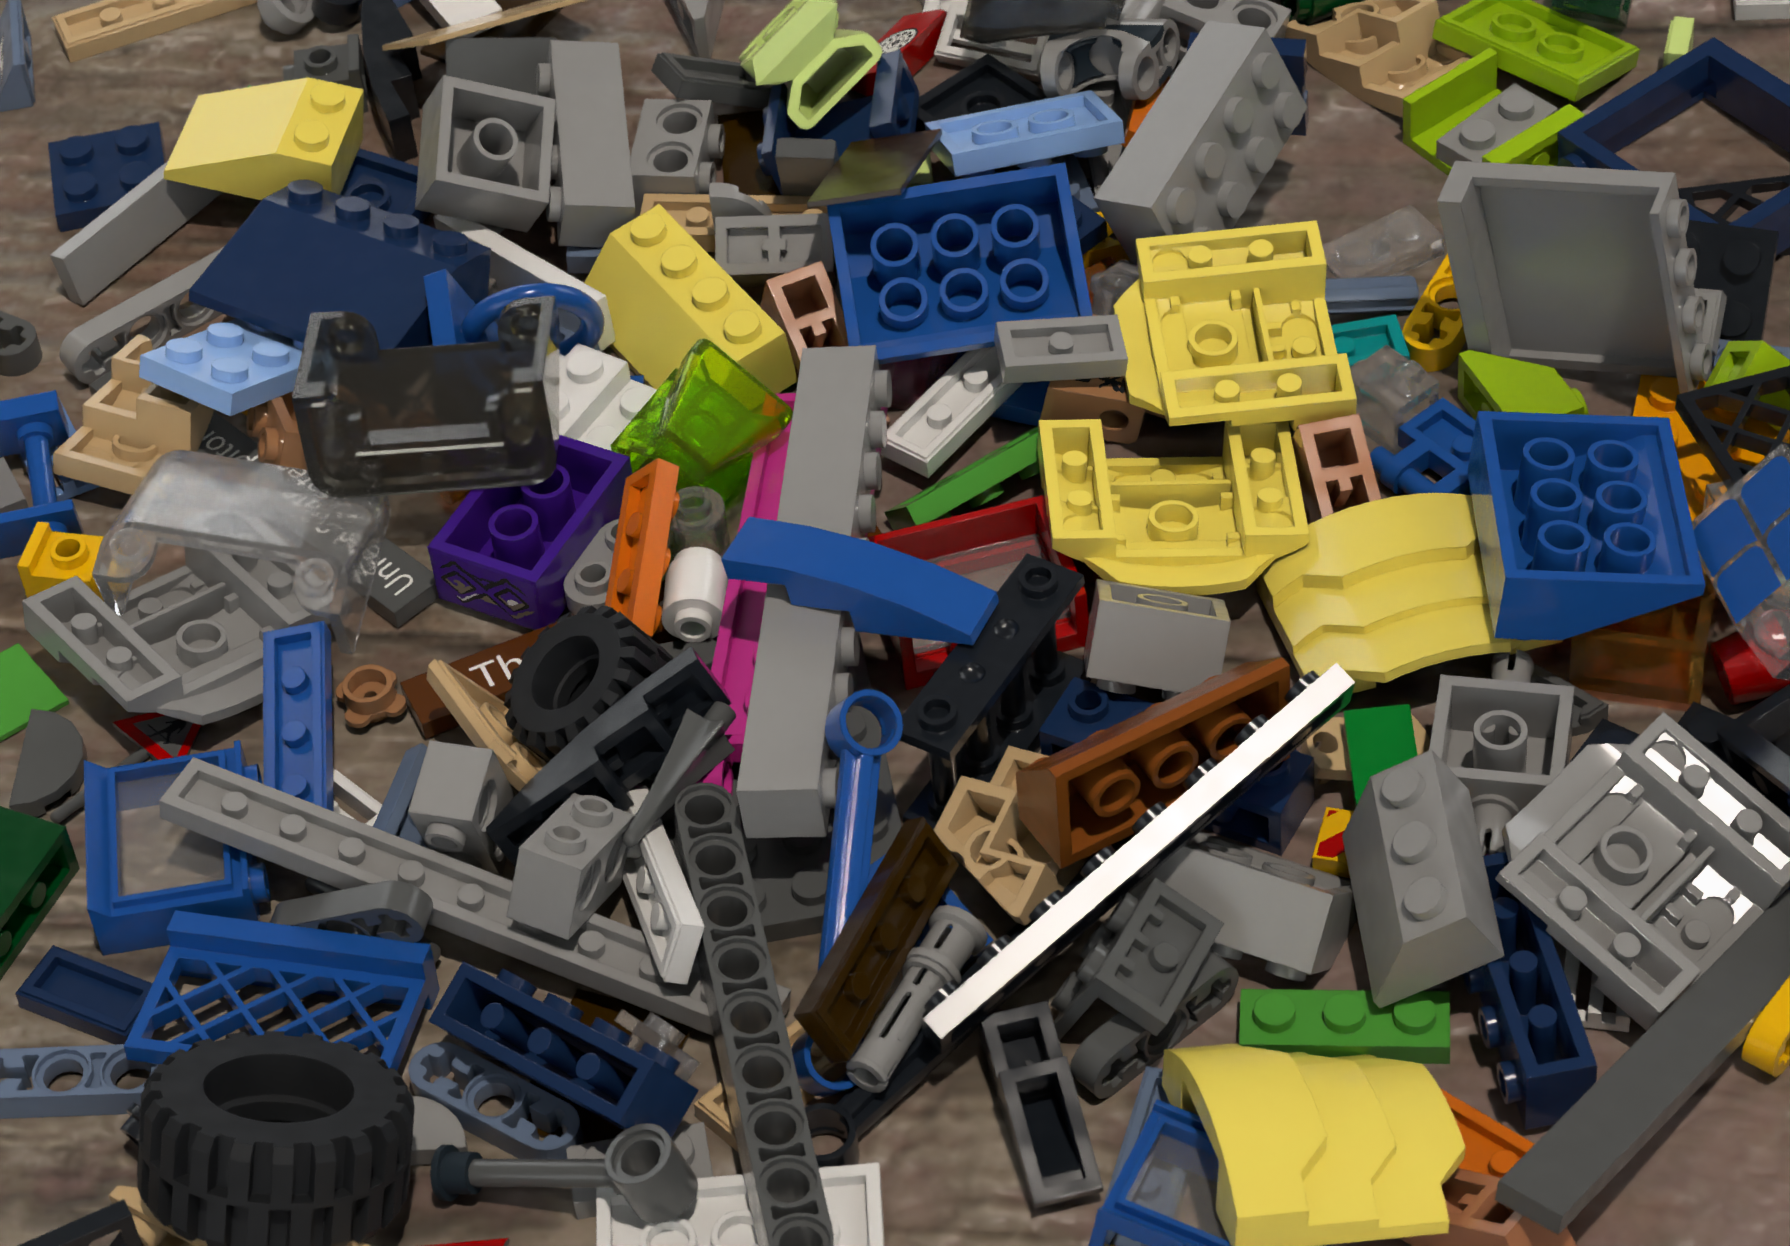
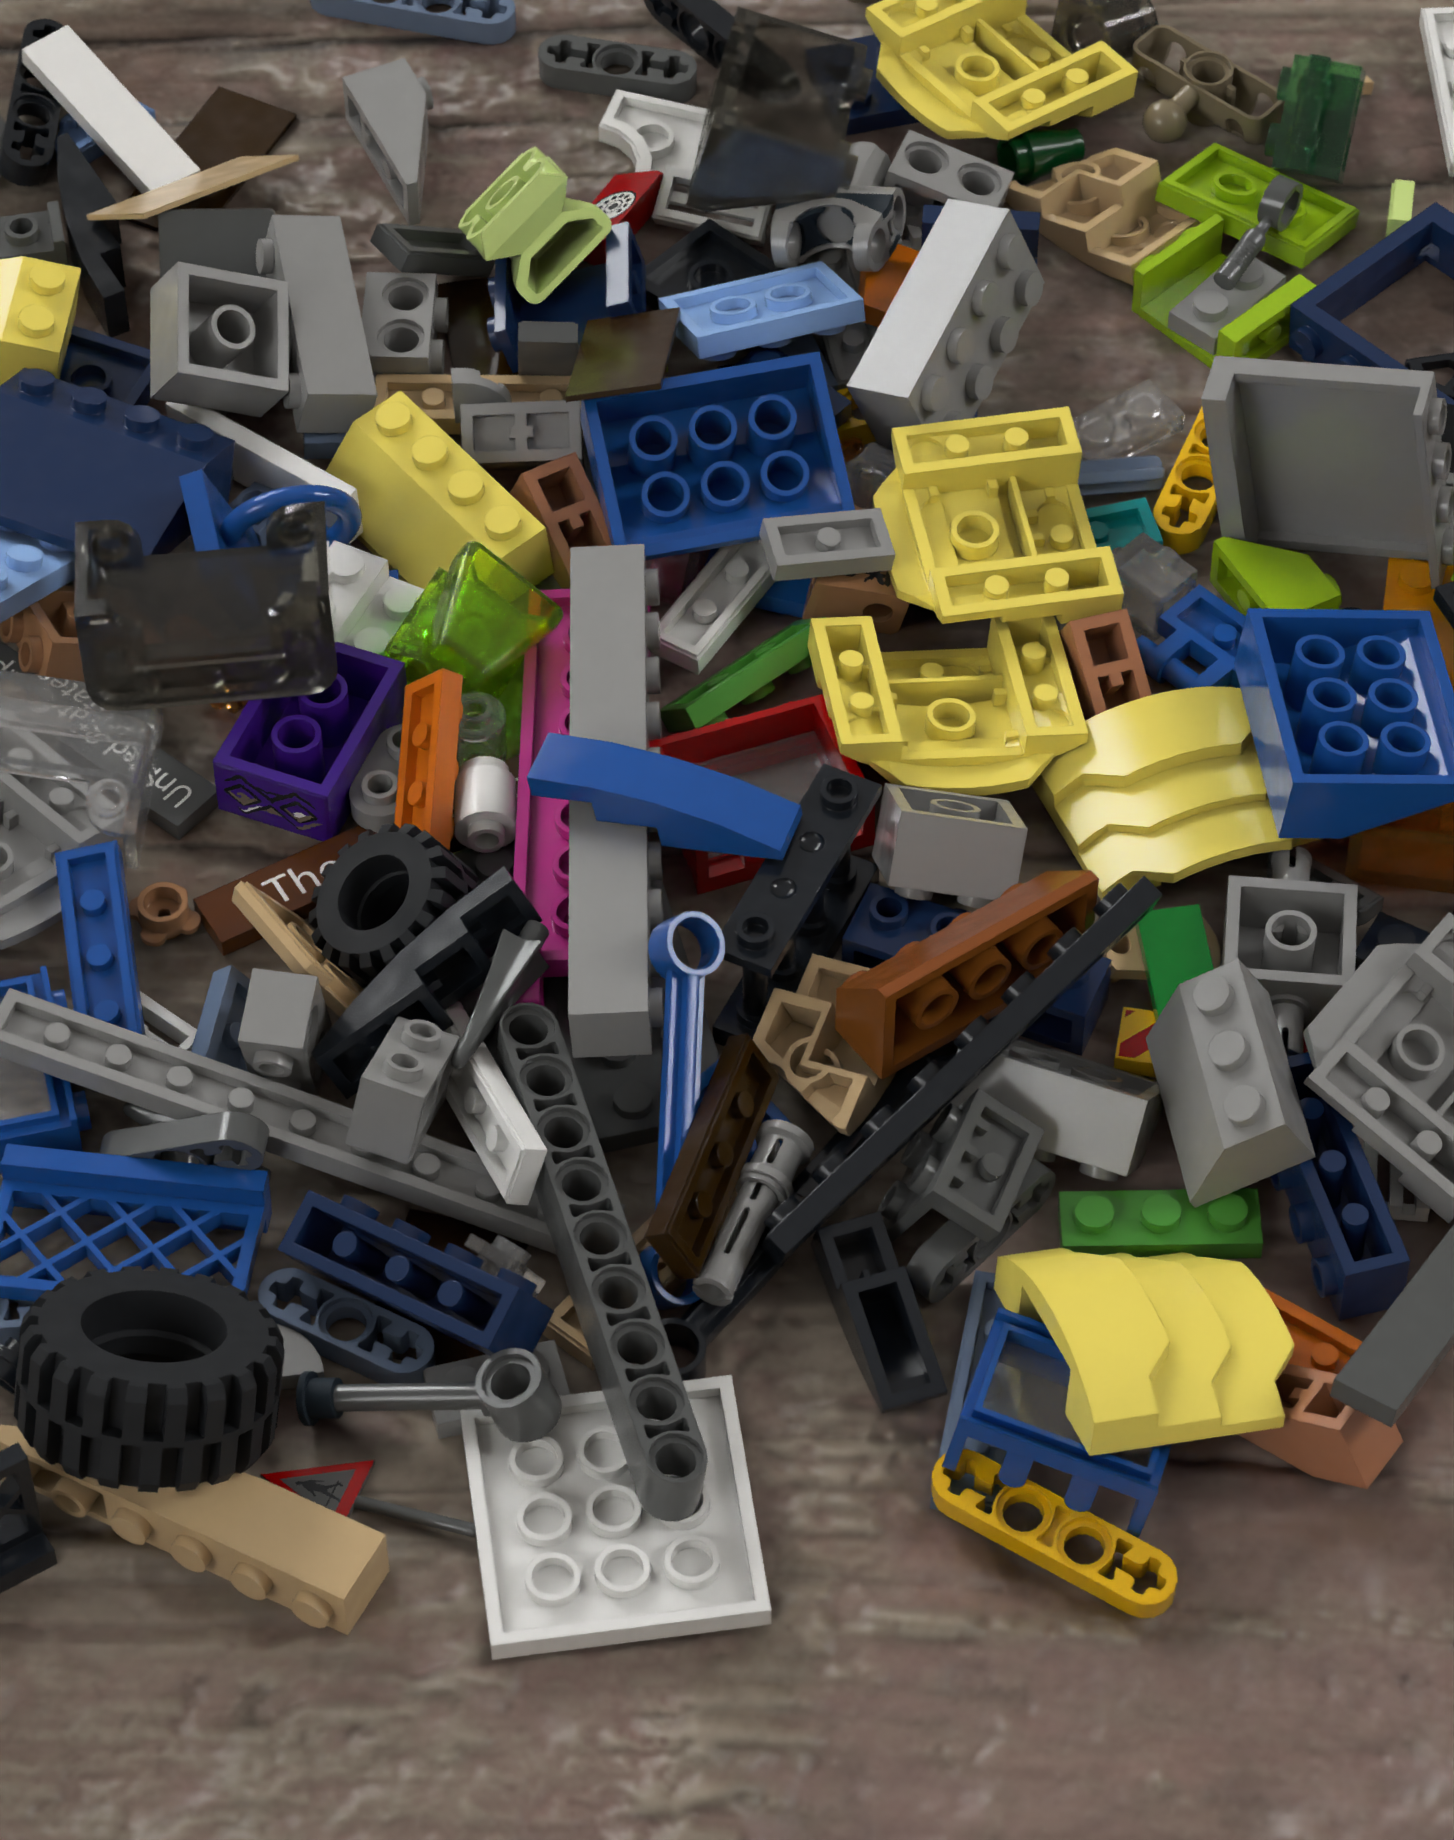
camera: 10 degrees left, 5 degrees up
none -> dark grey piece [1213,174,1303,290]

